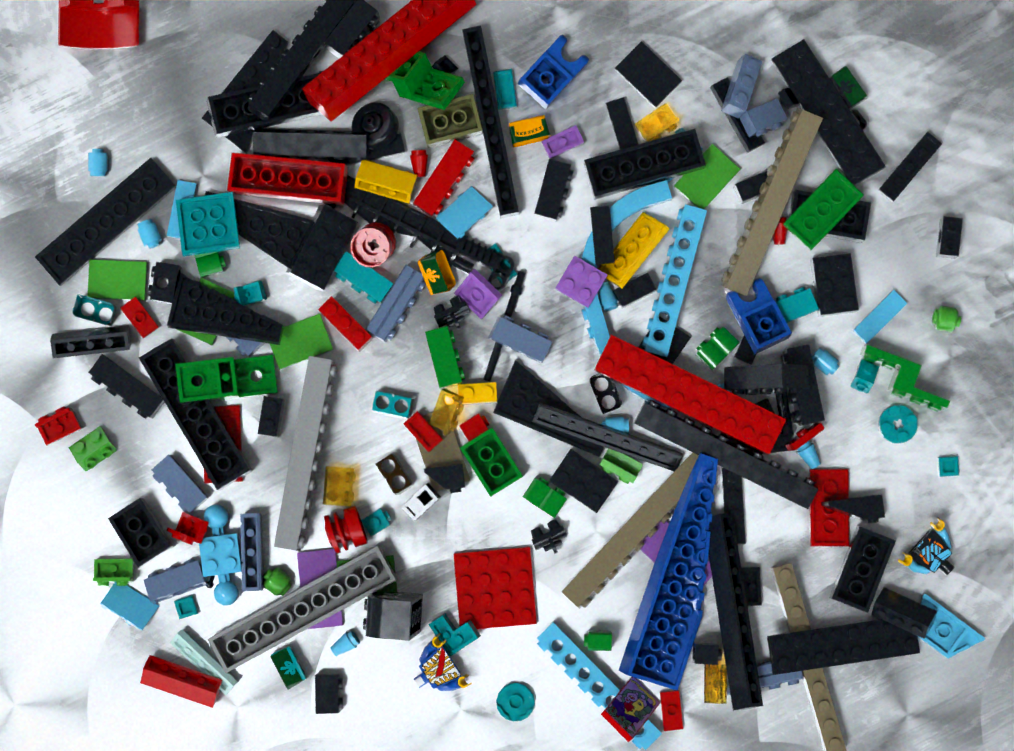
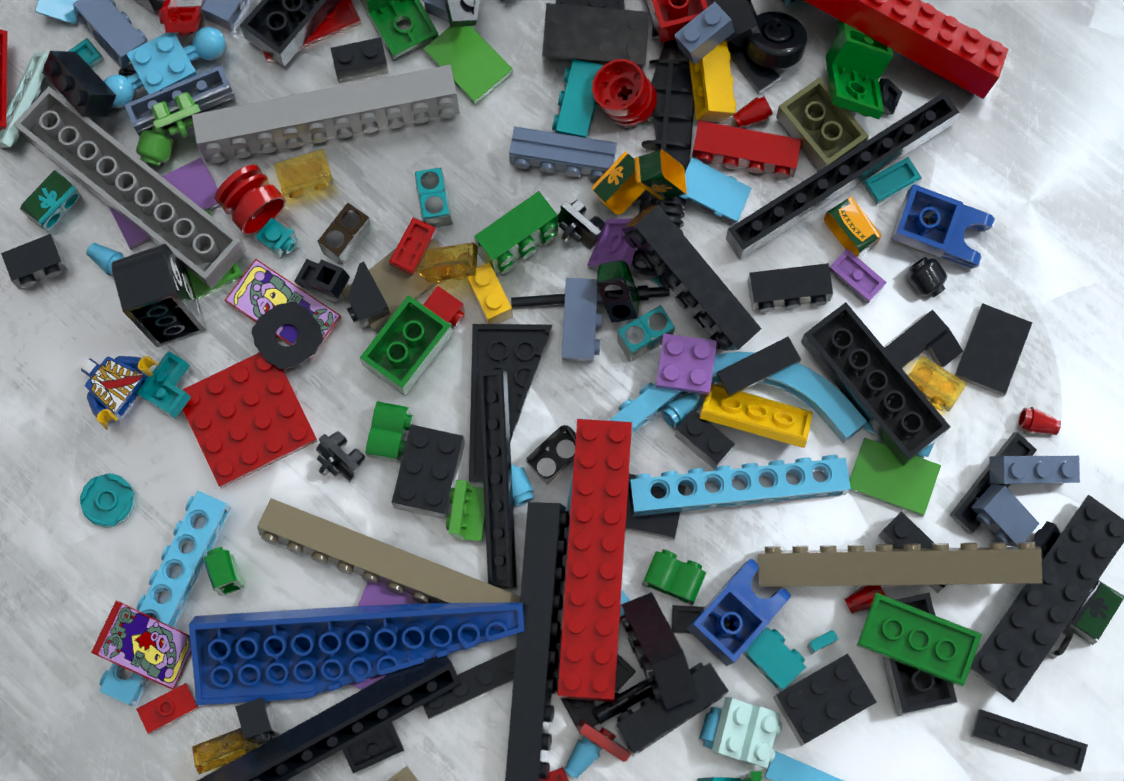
camera: 65 degrees right, 10 degrees down
red brick [318,296,373,352] -> none
none -> black brick [42,51,116,117]
none -> bright green hips [152,92,201,138]
none -> tile [225,259,342,360]
none -> black piece [252,301,323,370]
none -> black piece [597,260,640,323]
none -> teal piece [617,305,675,362]
none -> black brick [621,204,762,351]
none -> piece [634,150,687,200]
none -> sand blue brick [674,2,734,65]
none -> light aqua plate [711,697,782,768]
none -> teal tile [807,630,839,655]
none -> black head [908,257,948,297]
none -> black tile [926,329,963,367]
none -> red cone [1018,407,1061,435]

